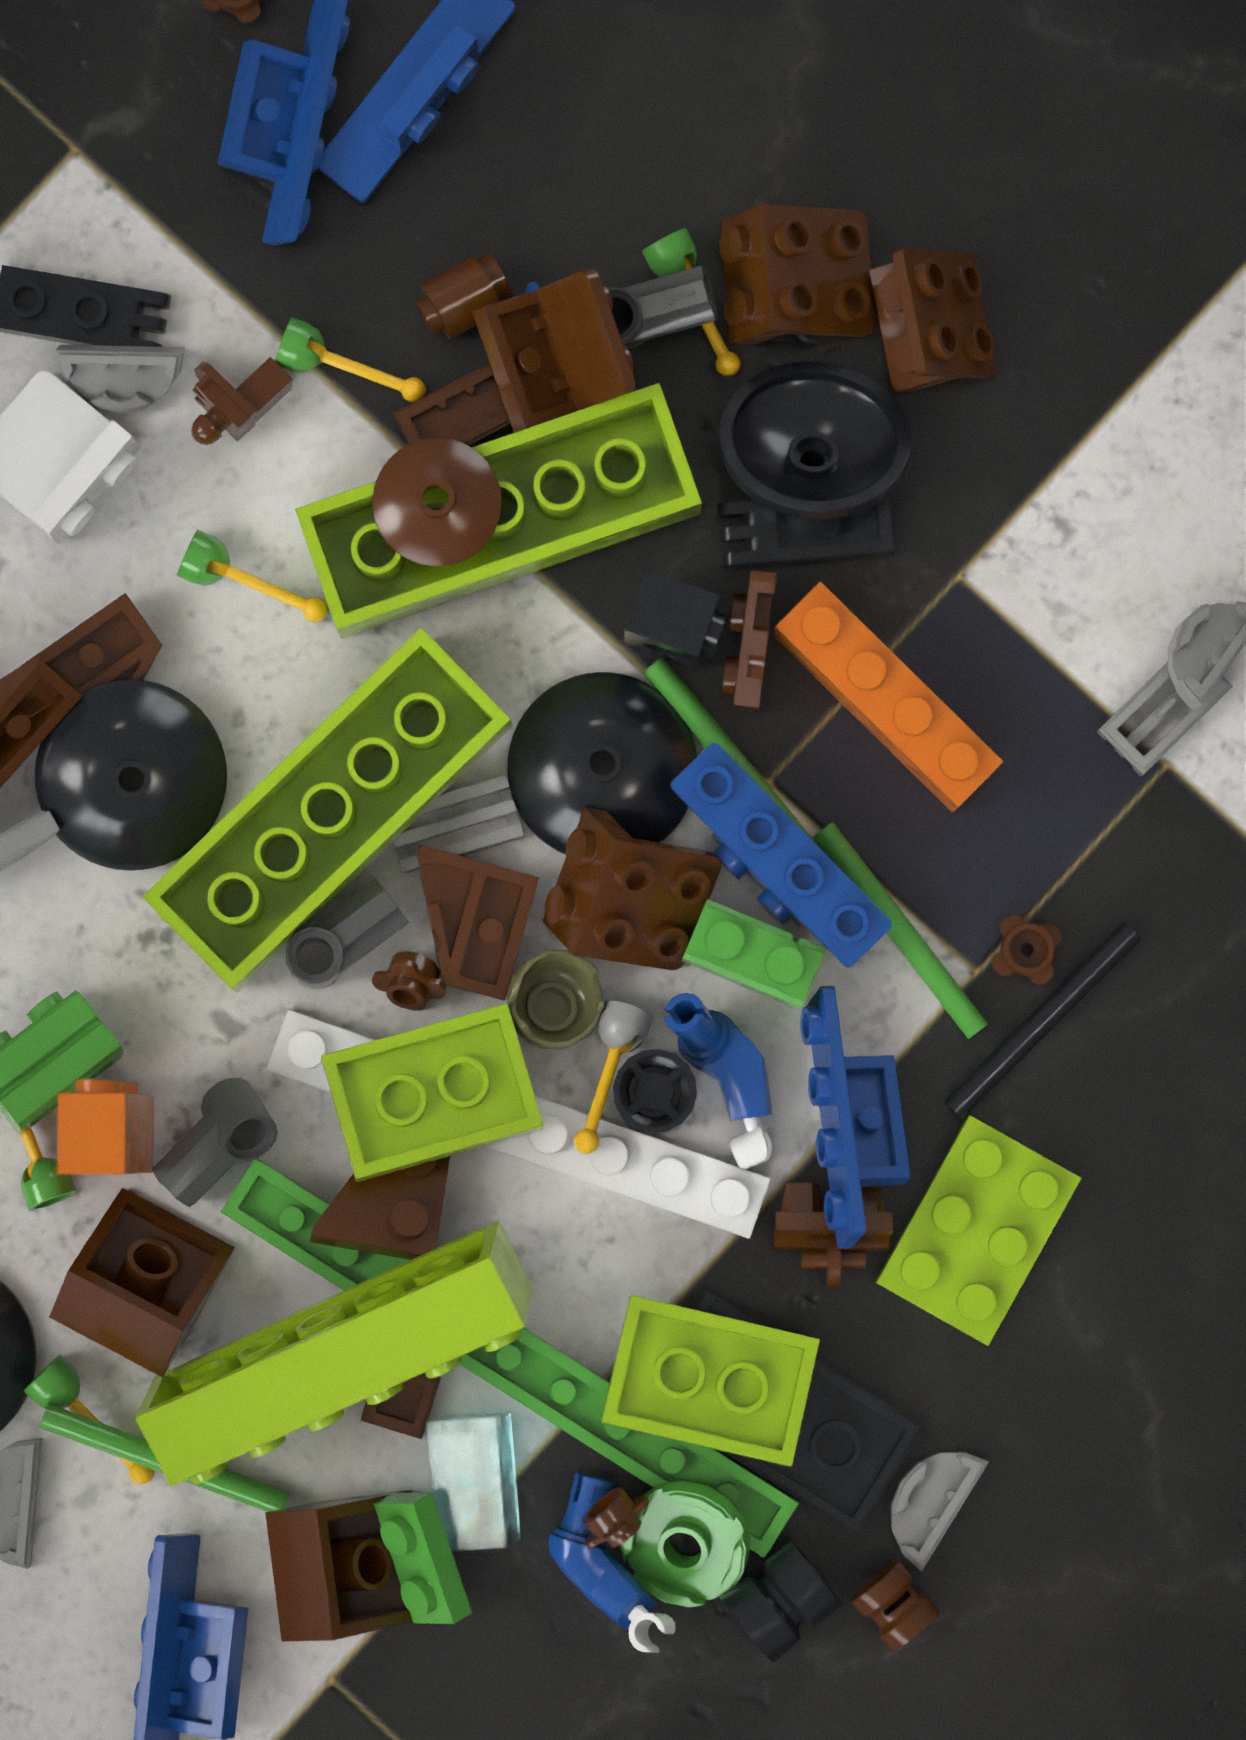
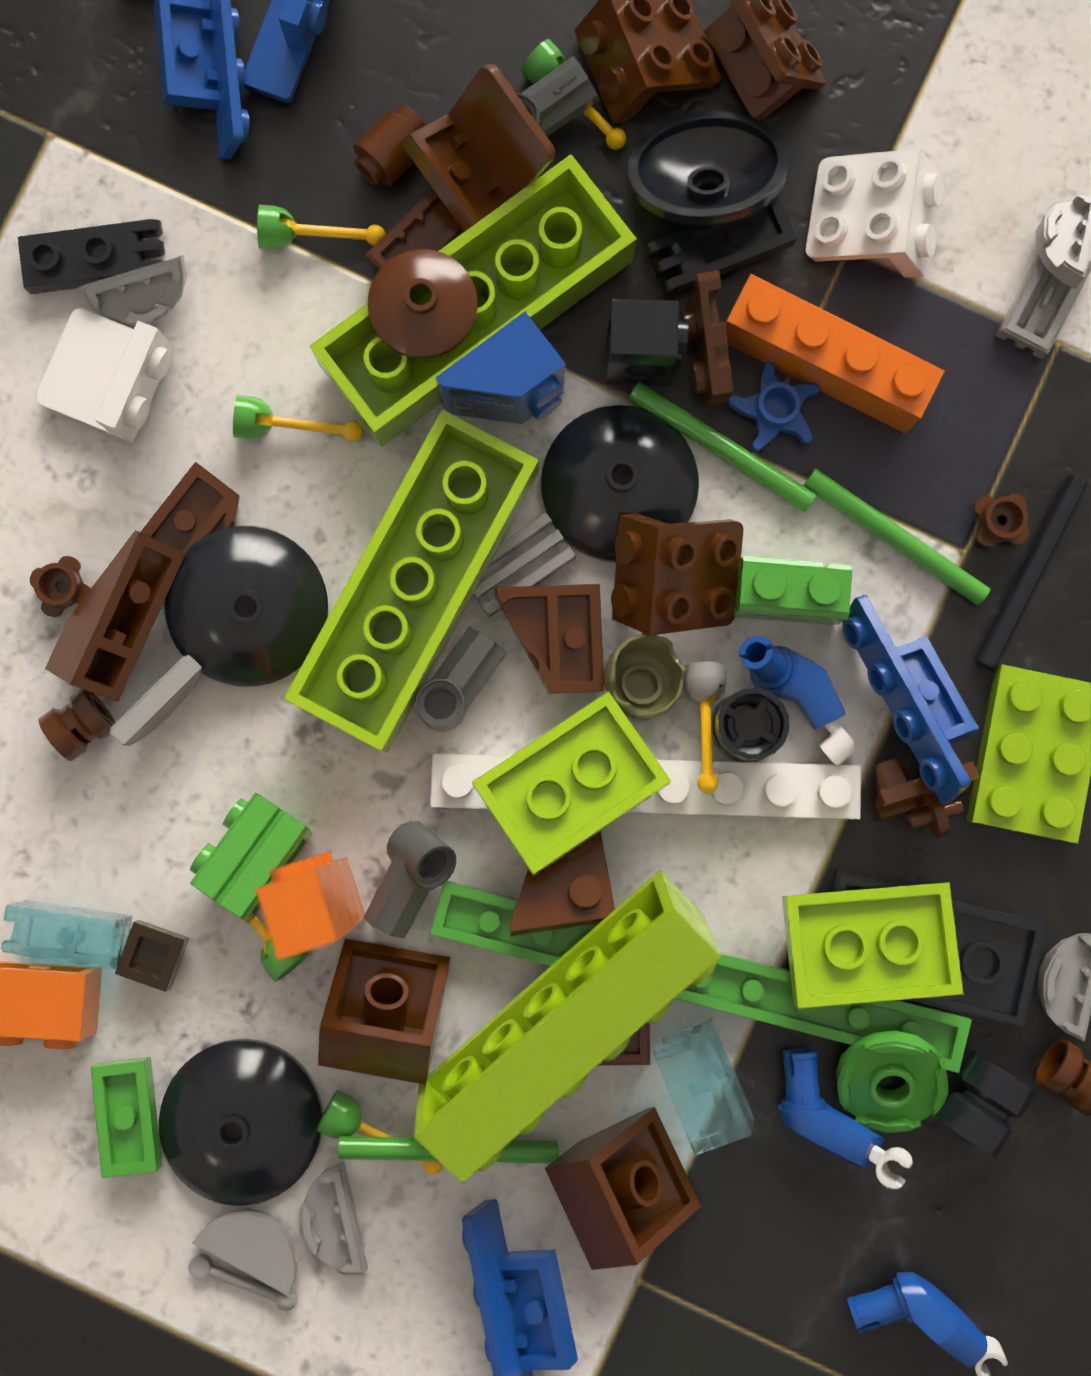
camera: 20 degrees left, 0 degrees up
reddish brown piece [191,357,293,445] -> none
reddish brown plate [372,951,447,1011] -> none
bright green plate [374,1493,472,1624] -> none
reddish brown plate [582,1487,649,1549] -> none
blue bracket [671,743,892,968] -> none
none -> blue slope [436,312,566,424]
none -> blue animal [728,361,819,452]
none -> white bracket [806,148,944,278]

